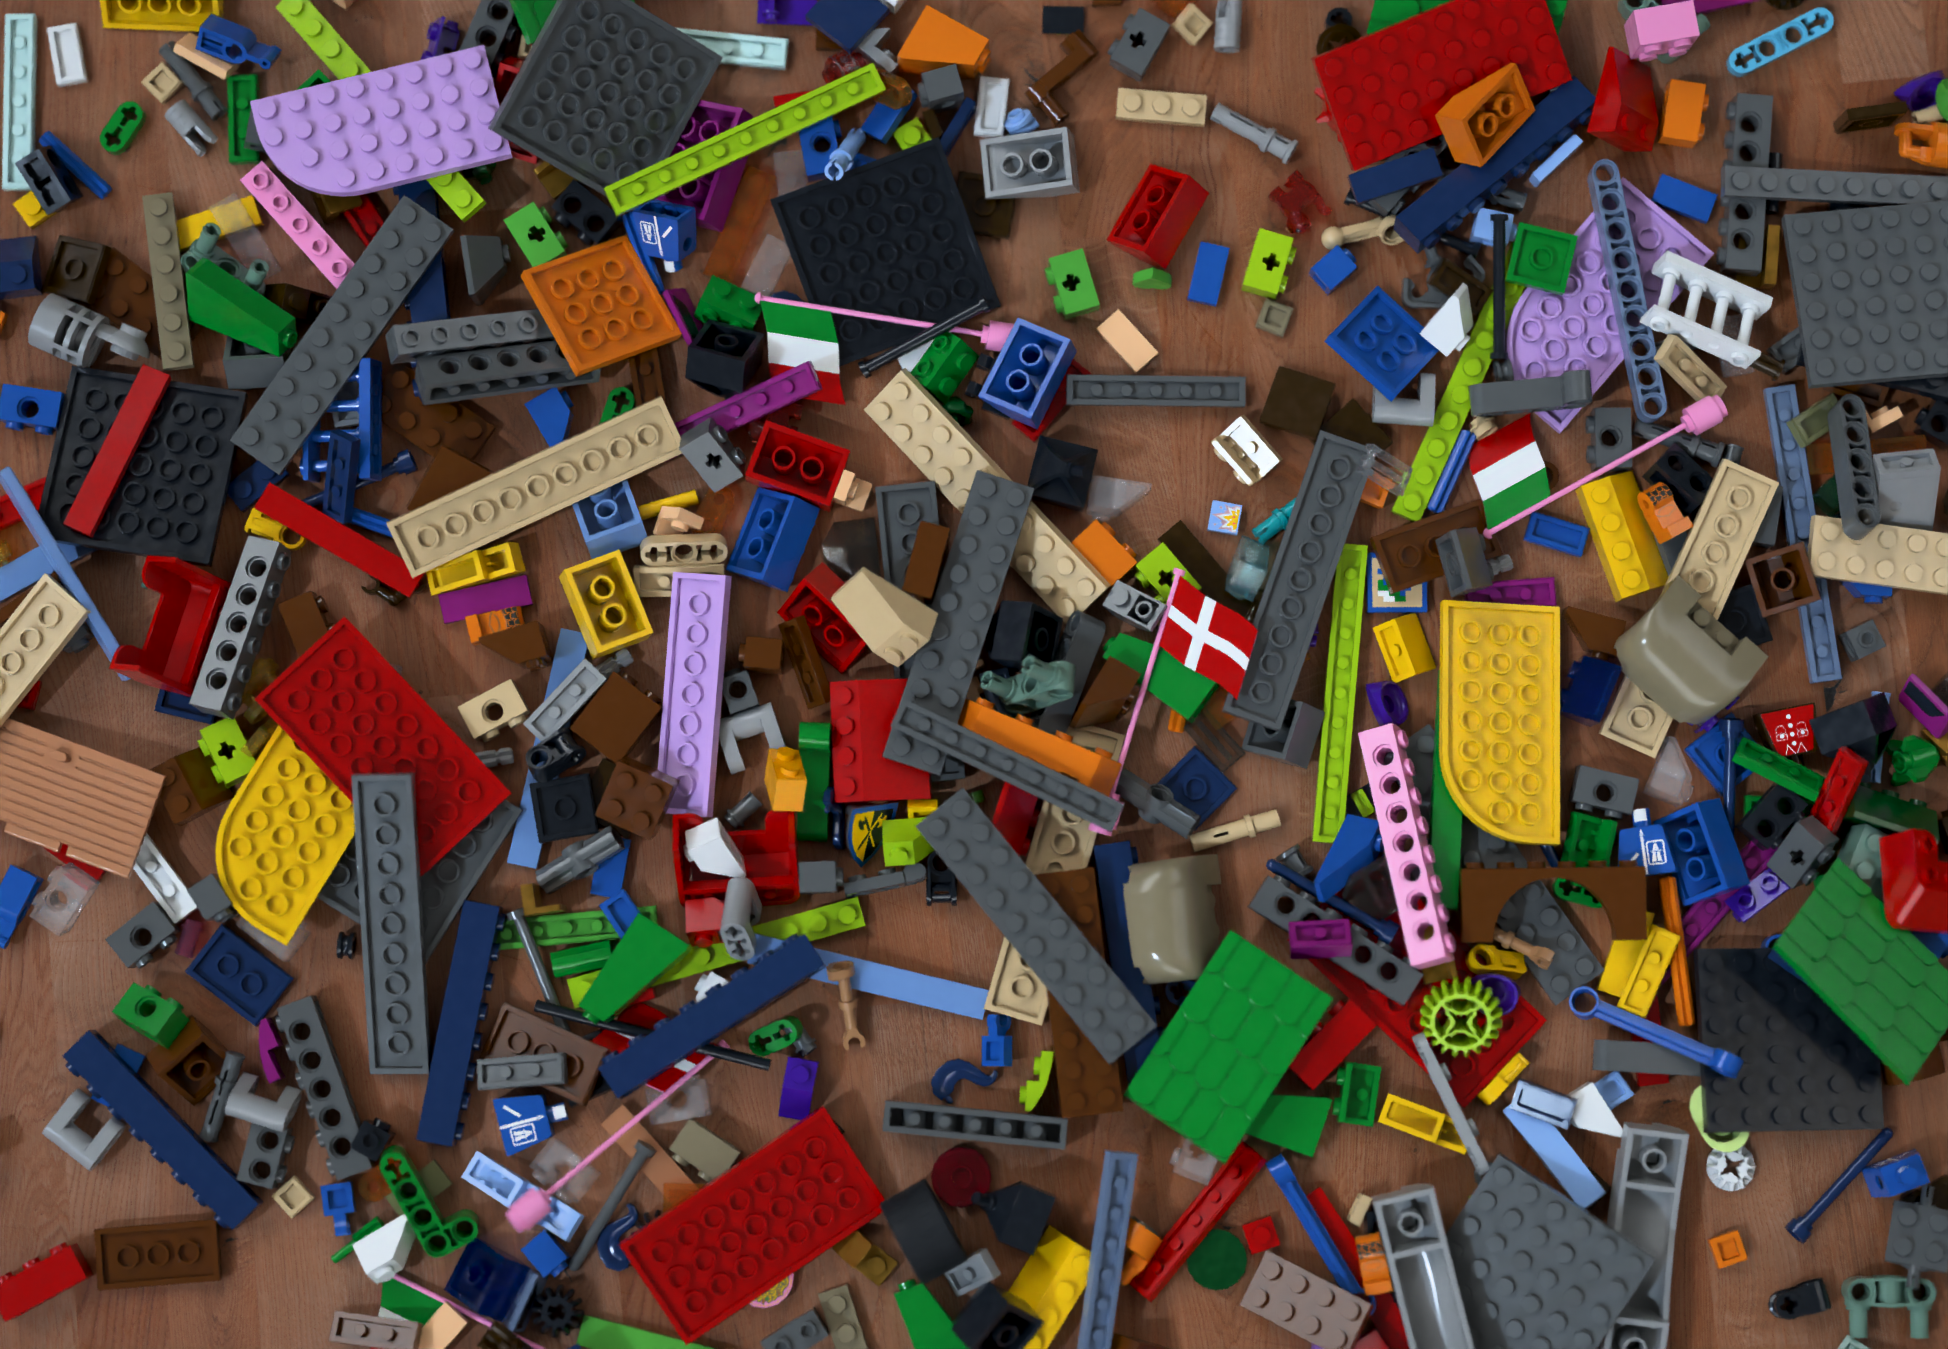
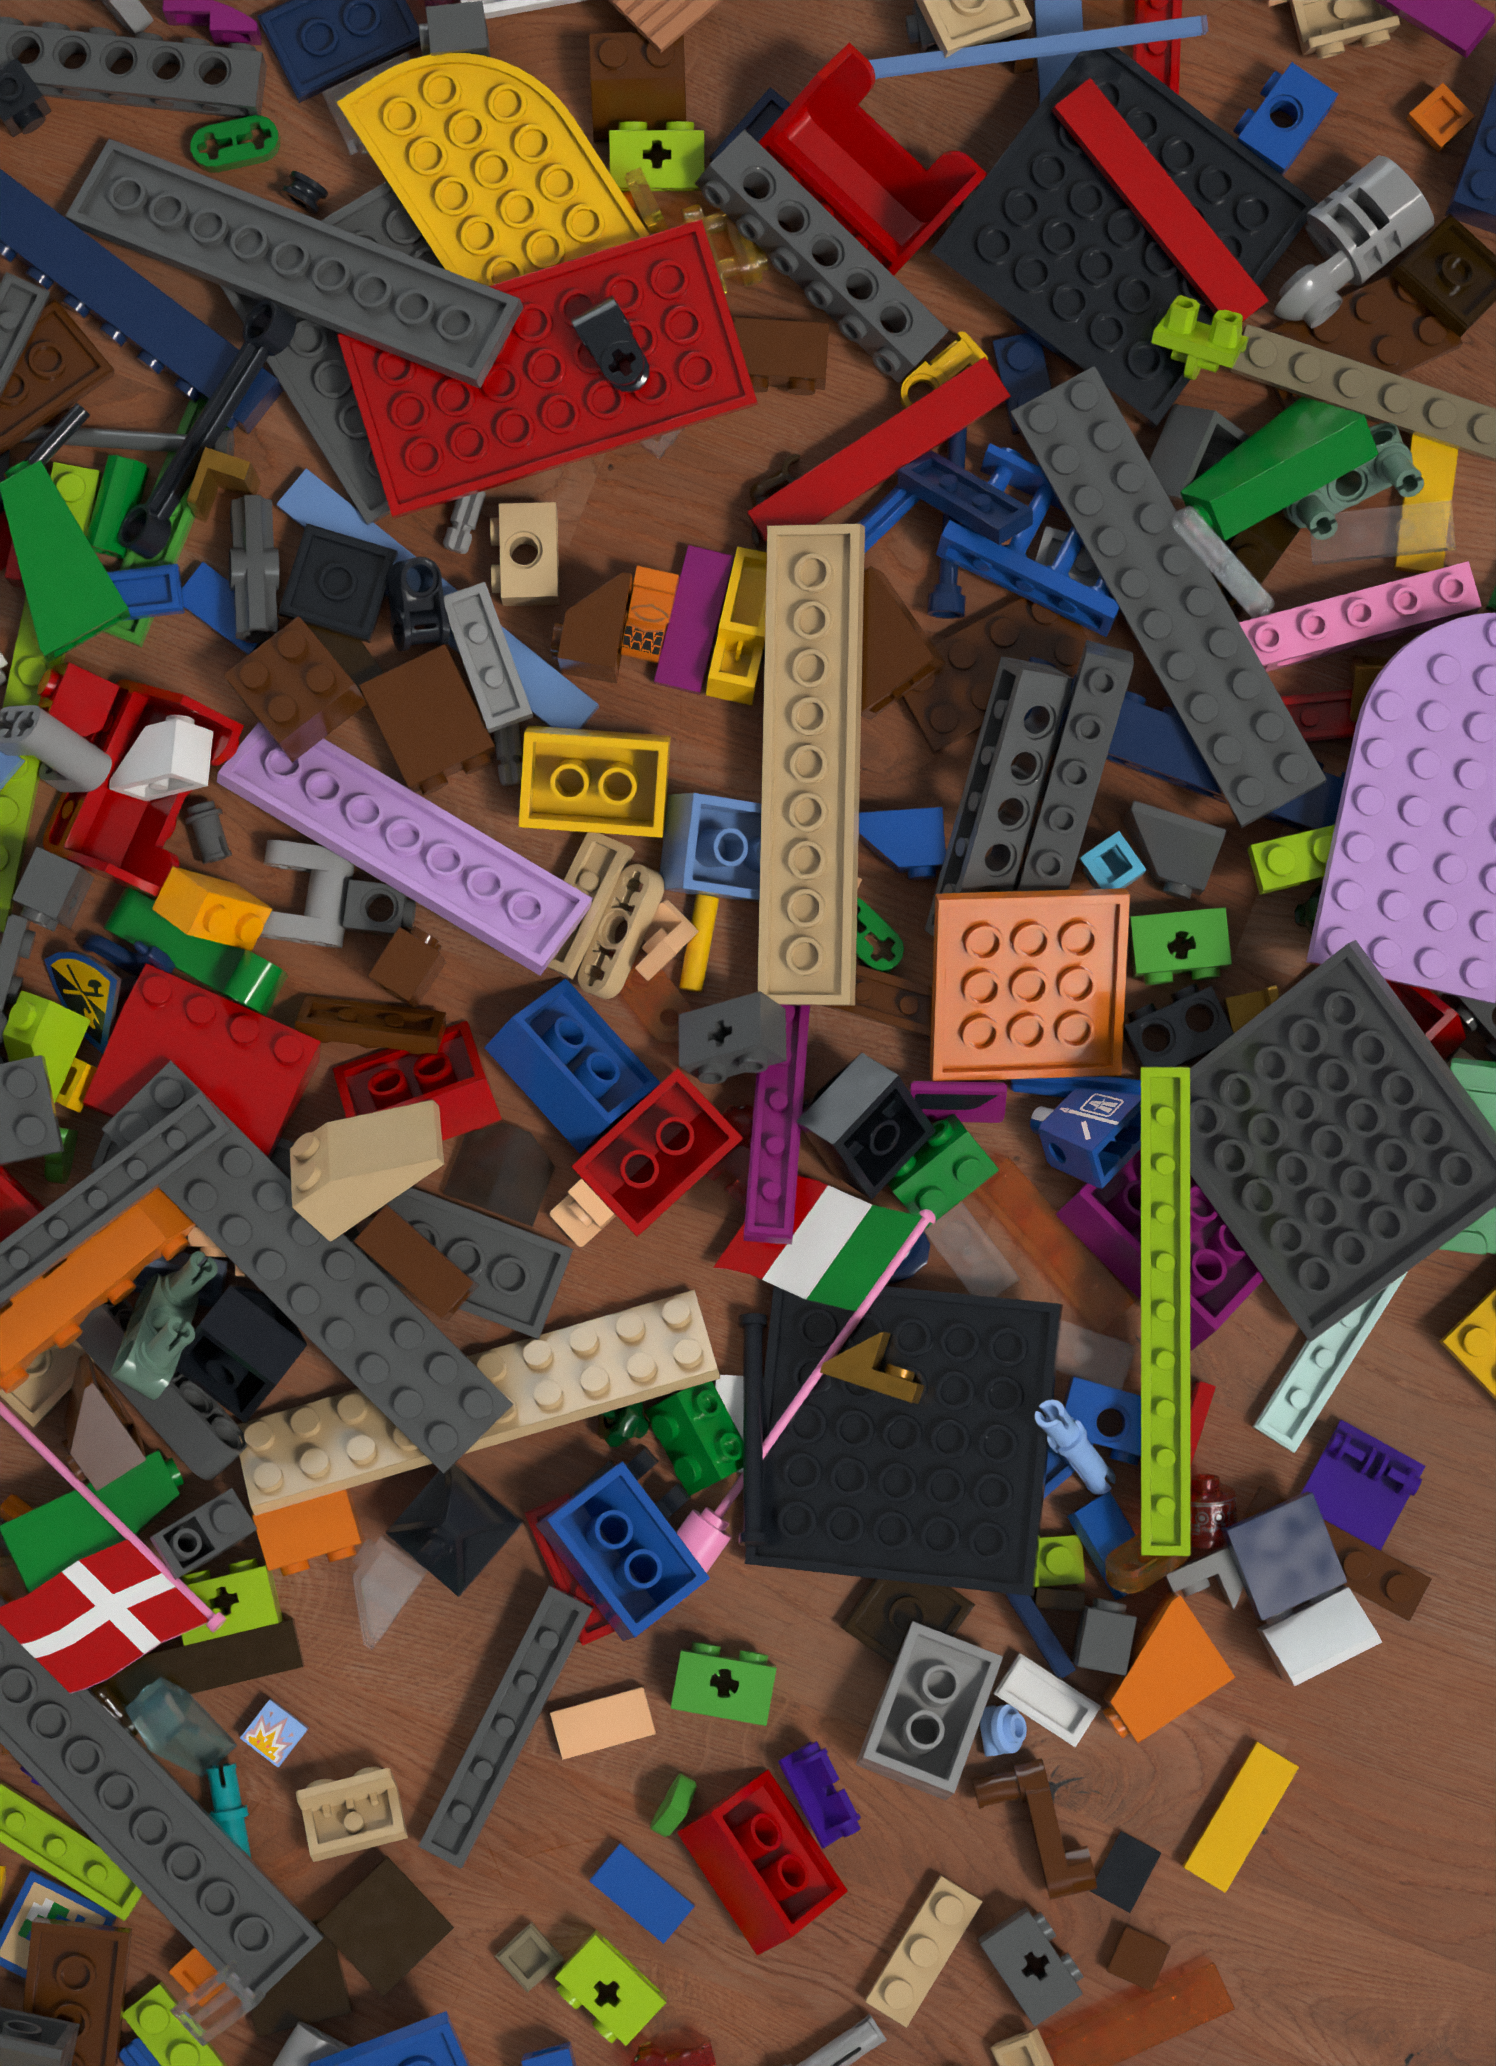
camera: 115 degrees right, 0 degrees up
none -> black piece [118,300,296,559]
none -> green beam [190,115,280,173]
none -> black piece [570,295,650,393]
none -> dark purple hinge [778,1741,861,1849]
none -> pearl gold slope [820,1332,924,1404]
none -> medium azure brick [1079,831,1146,889]
none -> lime hips [1151,295,1249,380]
none -> clear axle [1170,506,1275,619]

